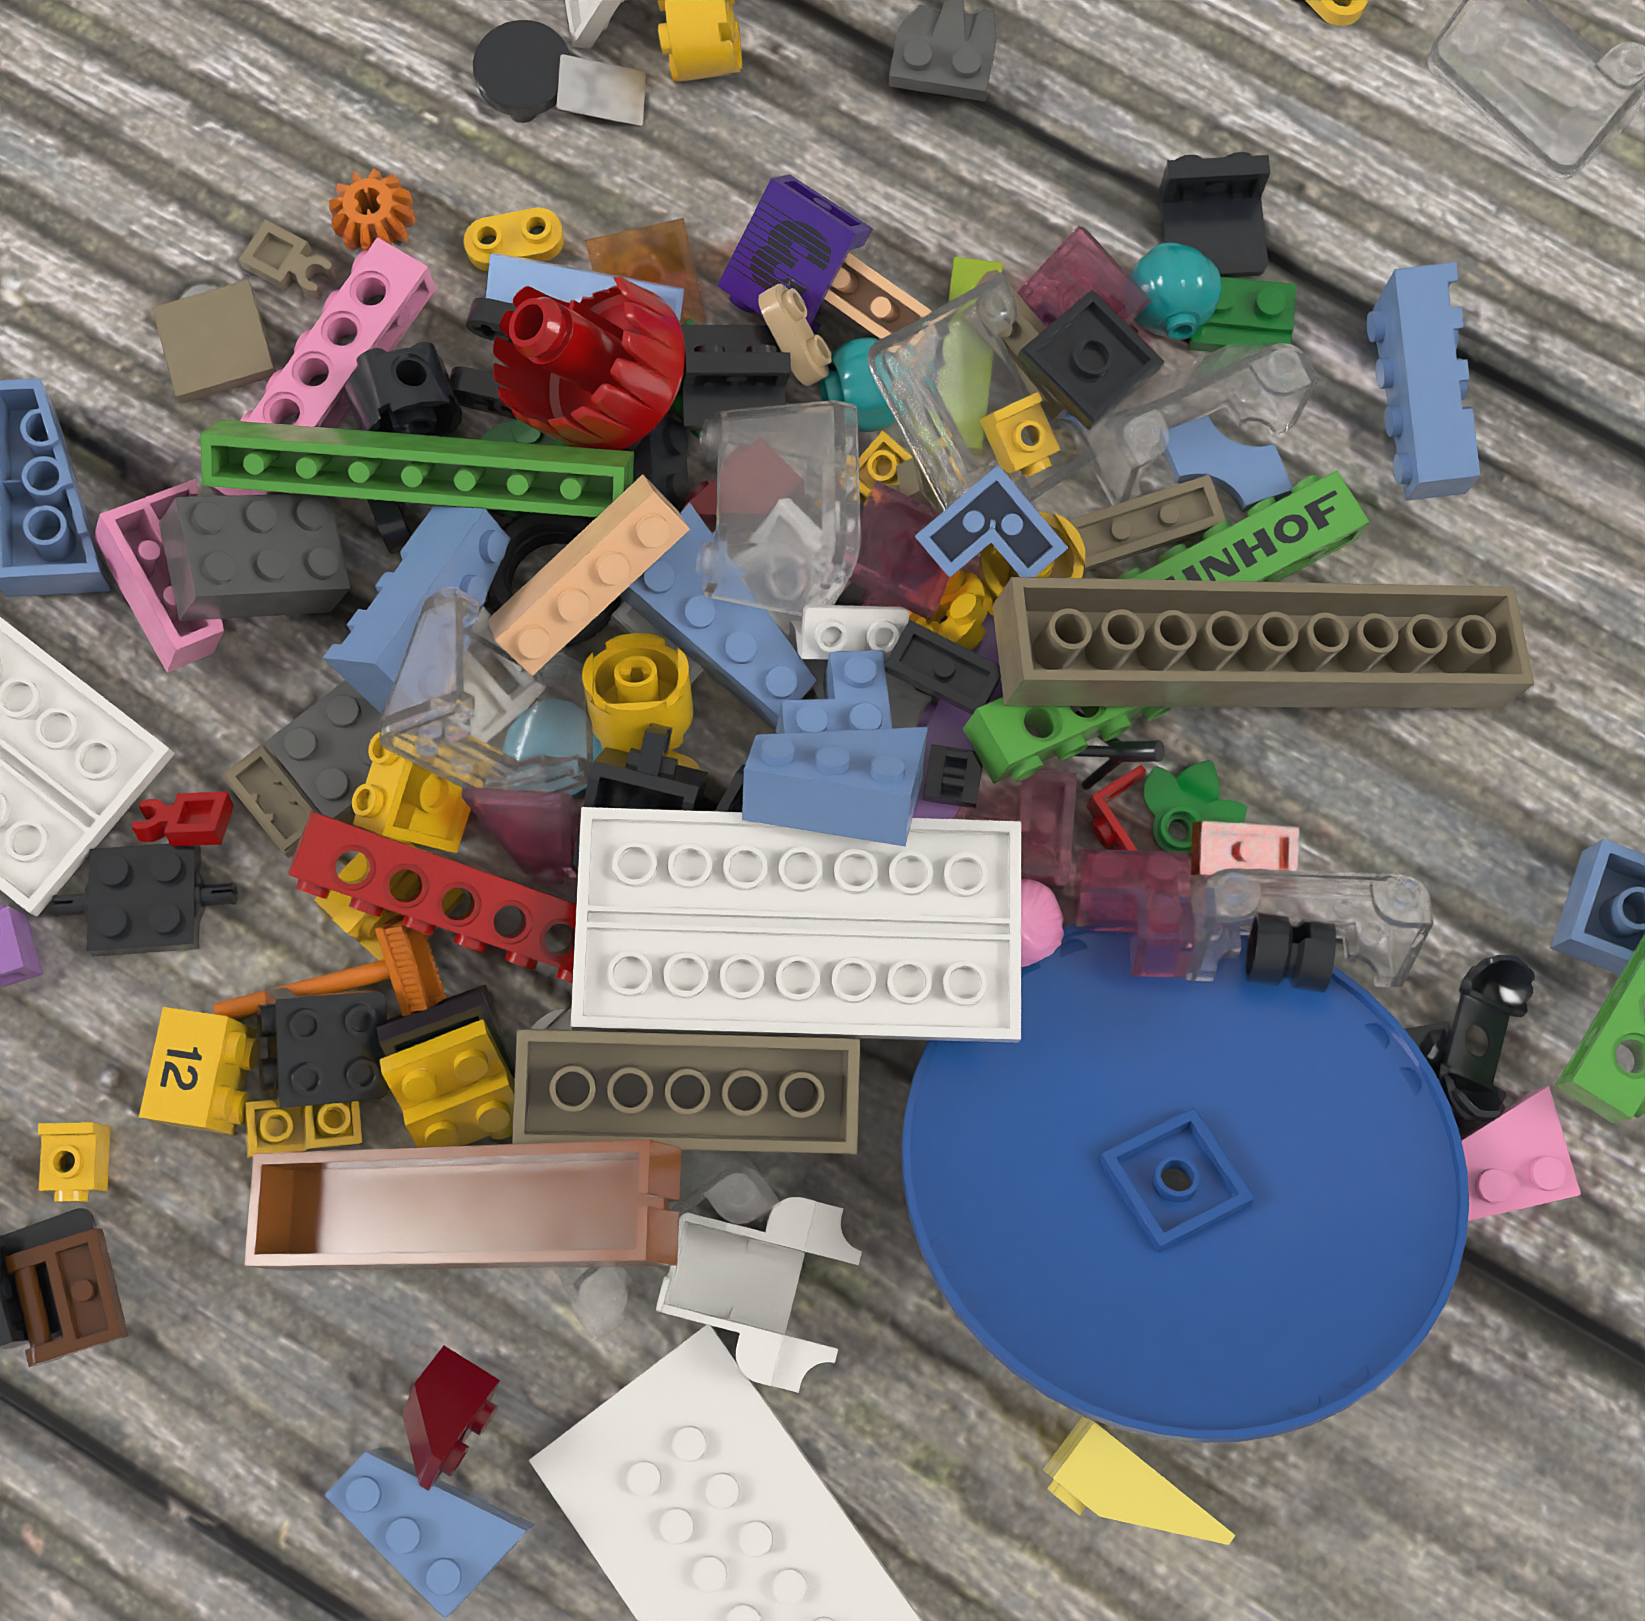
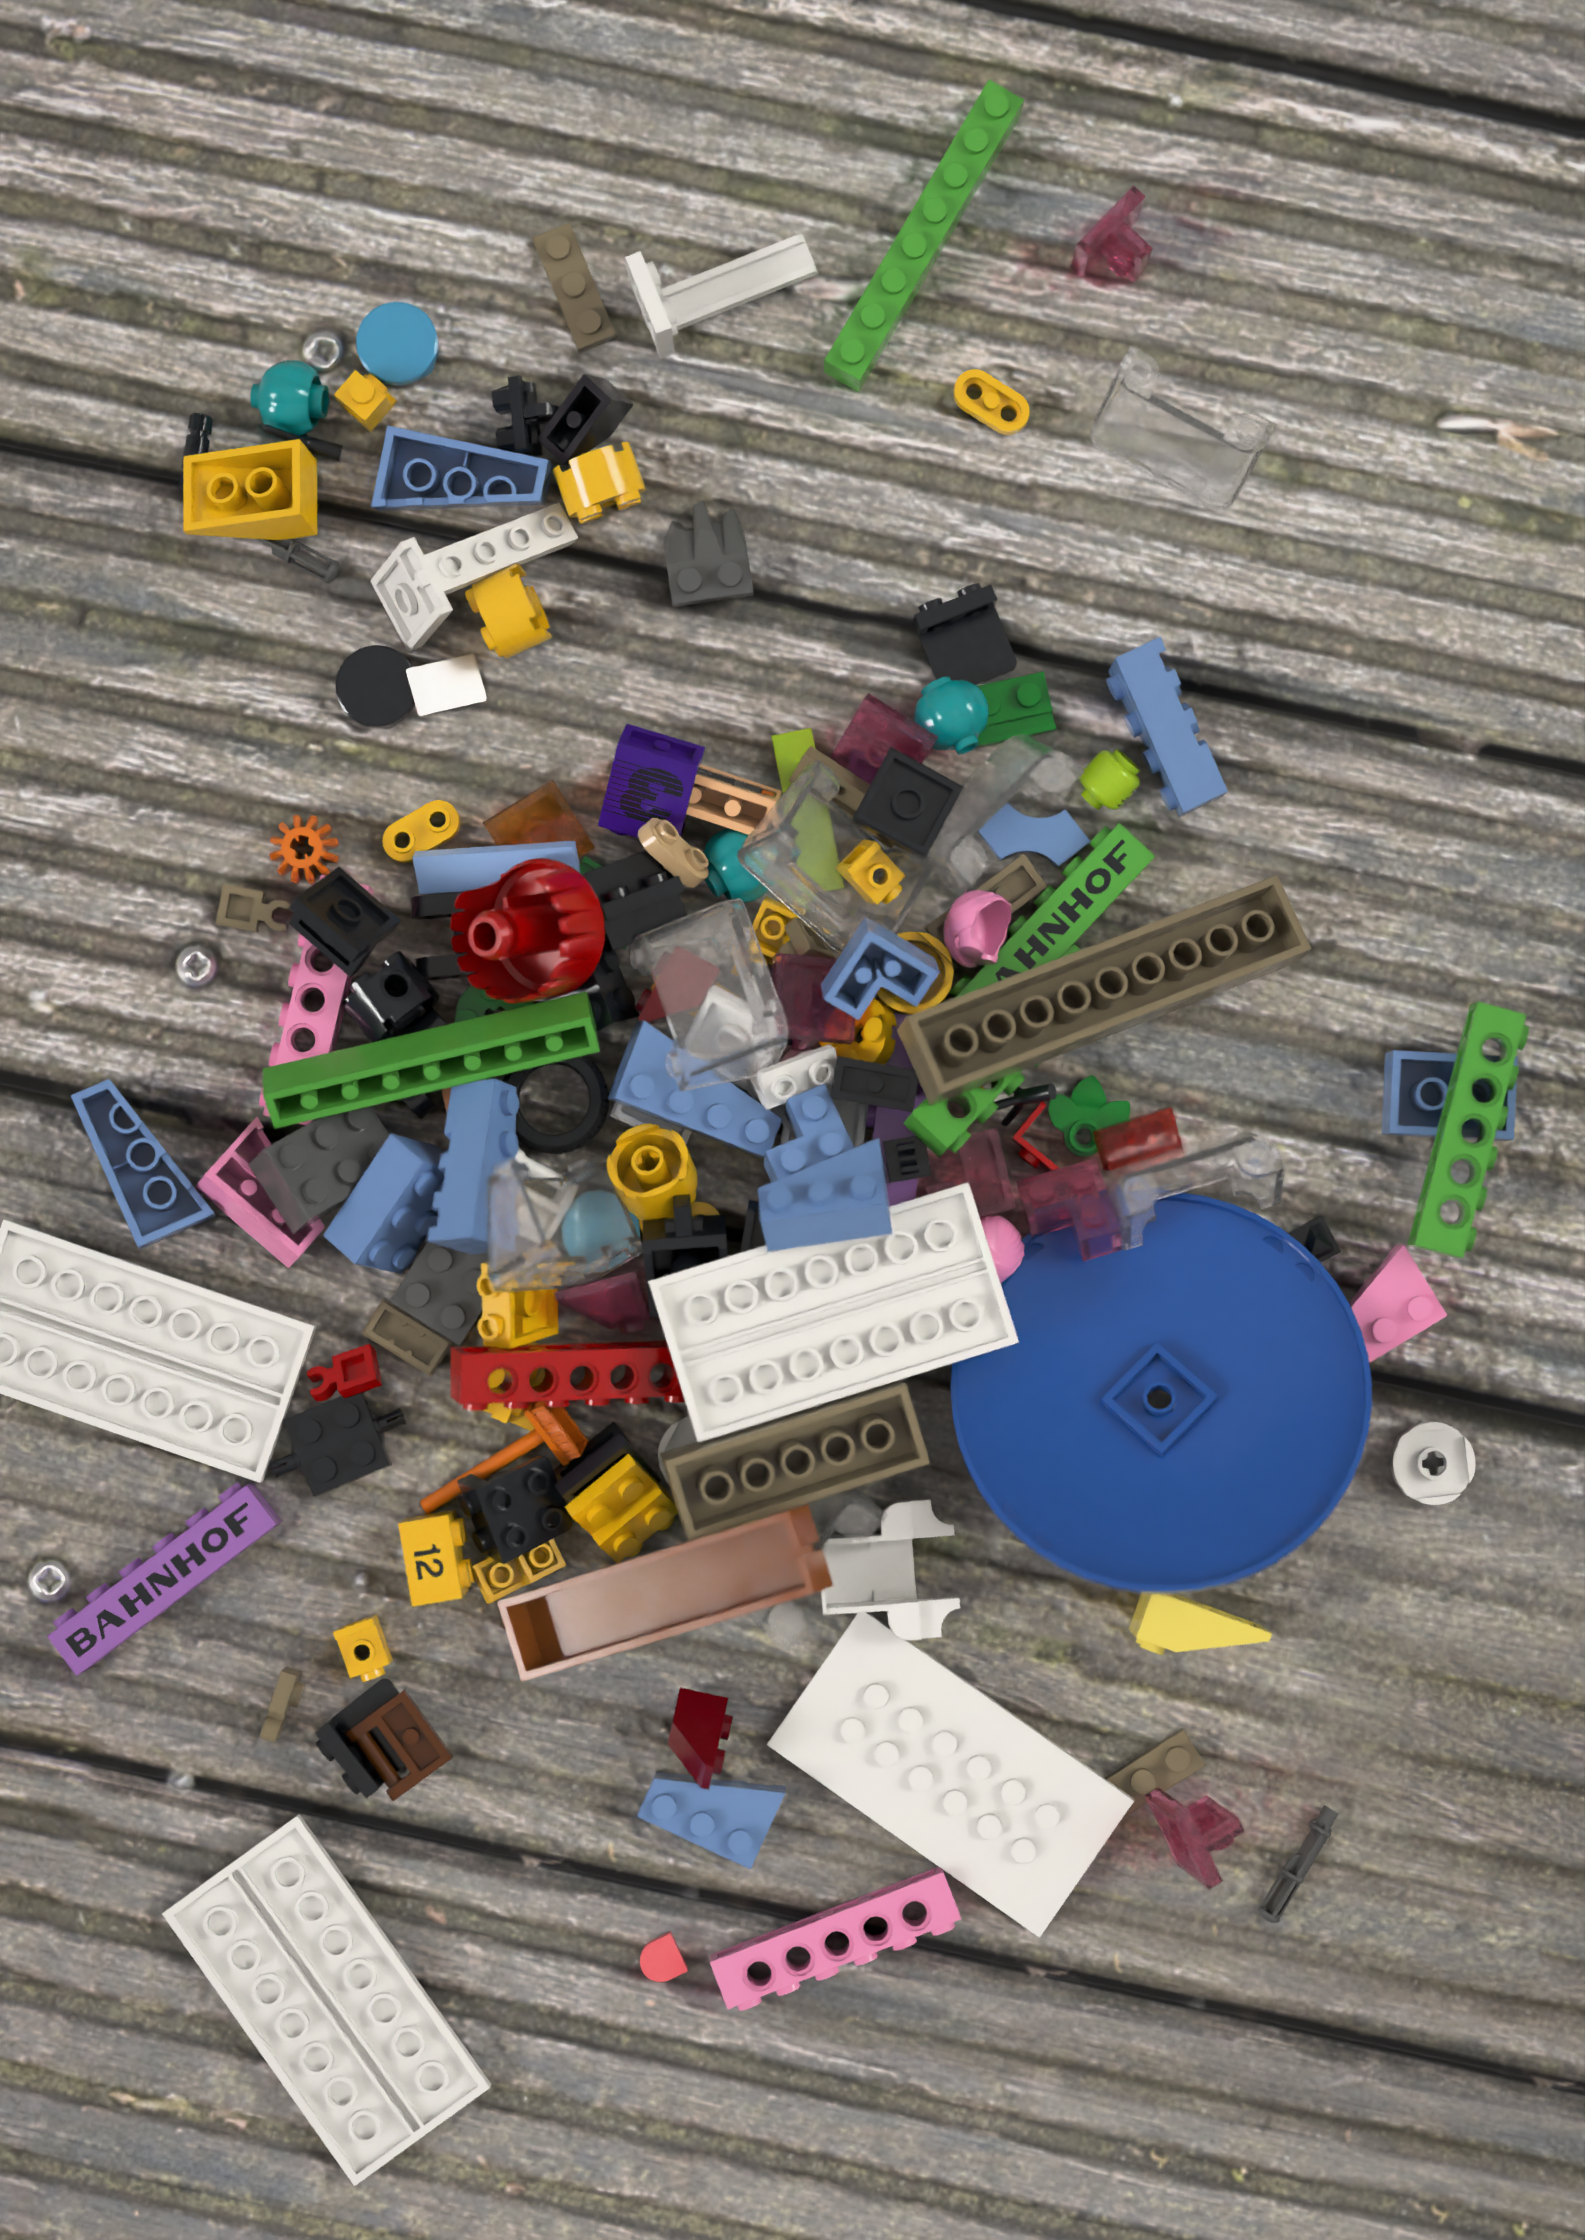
camera: 20 degrees left, 10 degrees up
dark tan tile [152,279,276,403] -> none
light nougat brick [488,474,690,676] -> none
black wheel [1245,912,1336,993] -> none
black piece [1438,955,1535,1121] -> none
none -> black bracket [289,867,401,977]
none -> medium blue brick [323,1133,444,1274]
none -> bright pink hair [943,890,1012,968]
none -> lime head [1079,748,1140,810]
none -> white plate [1390,1421,1476,1505]

